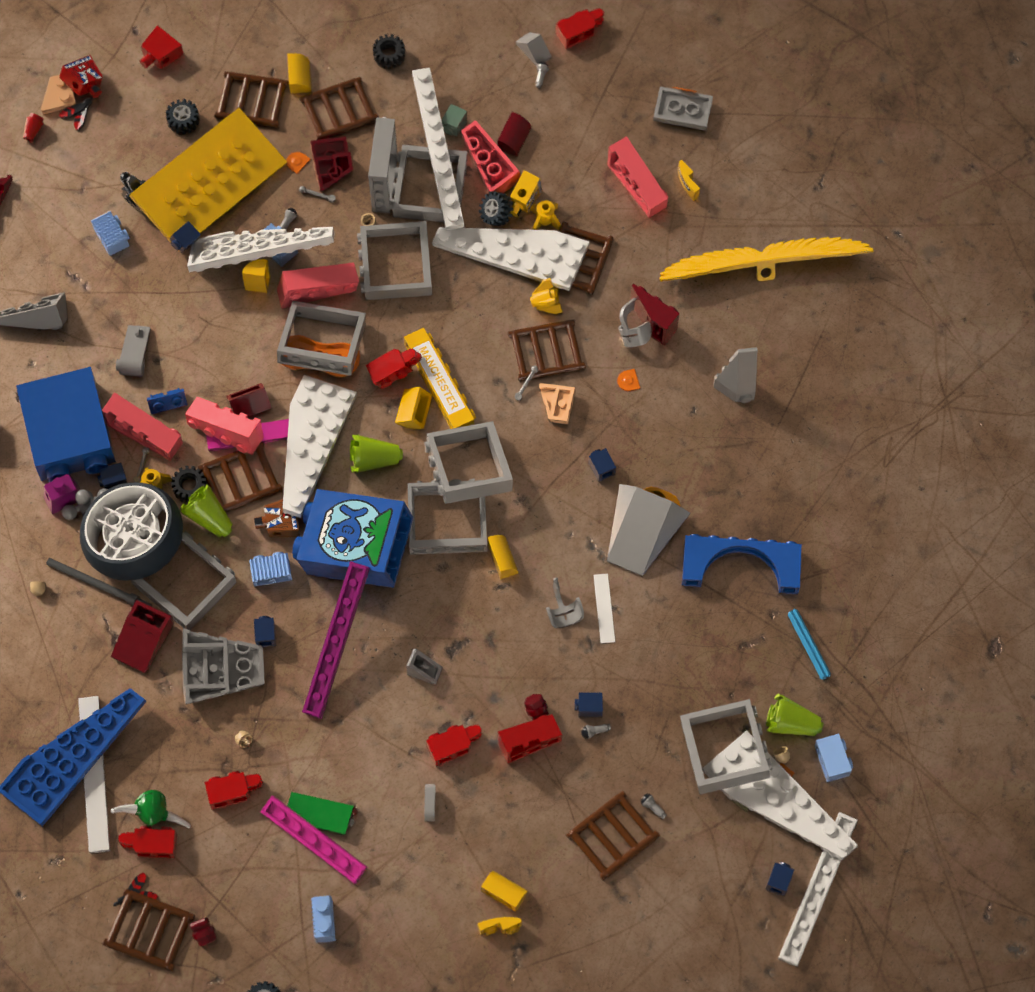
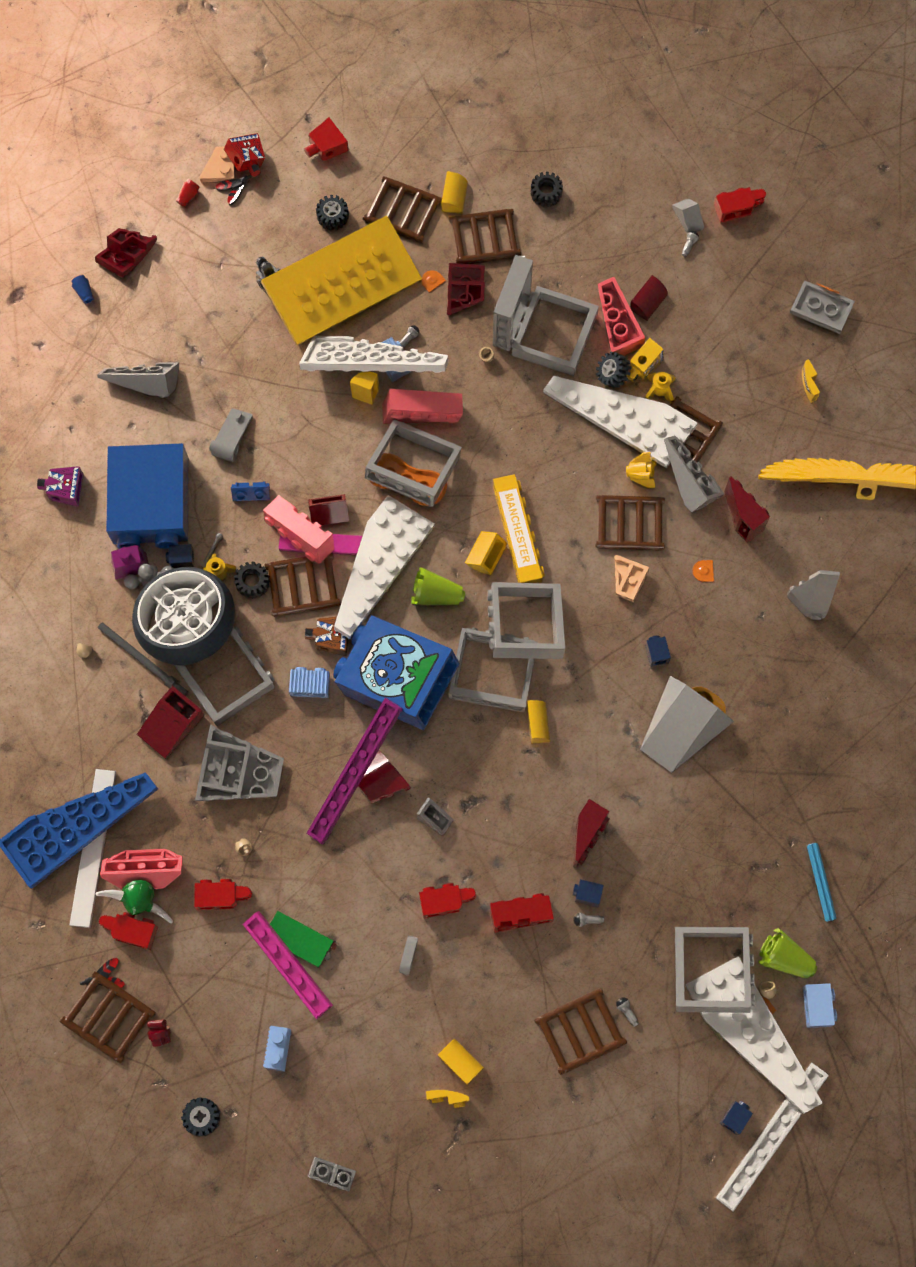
camera: 15 degrees right, 5 degrees up
light blue brick [91,211,130,256] -> none
coral wedge [102,392,183,461] -> none
dark blue brick [170,221,201,253] -> none
lime cone [180,484,233,537] -> none
dark blue brick [254,616,276,647] -> none
light grey hinge [299,186,335,203] -> none
light grey window [357,221,432,300] -> none
red hinge [366,348,422,389] -> none
white plate [412,68,464,230] -> none
sand green brick [441,104,467,137] -> none
light grey hinge [515,366,539,400] -> none
dark red piece [524,694,549,720] -> none
light grey helmet [546,578,584,628] -> none
white sticker [593,574,615,643] -> none
coral wedge [607,136,668,218] -> none
light grey helmet [618,298,651,347] -> none
blue arch [682,534,802,594] -> none
none -> coral wedge [100,849,183,889]
none -> dark red slope [358,750,411,803]
none -> dark red slope [573,799,610,868]
none -> light grey wedge [664,436,724,512]

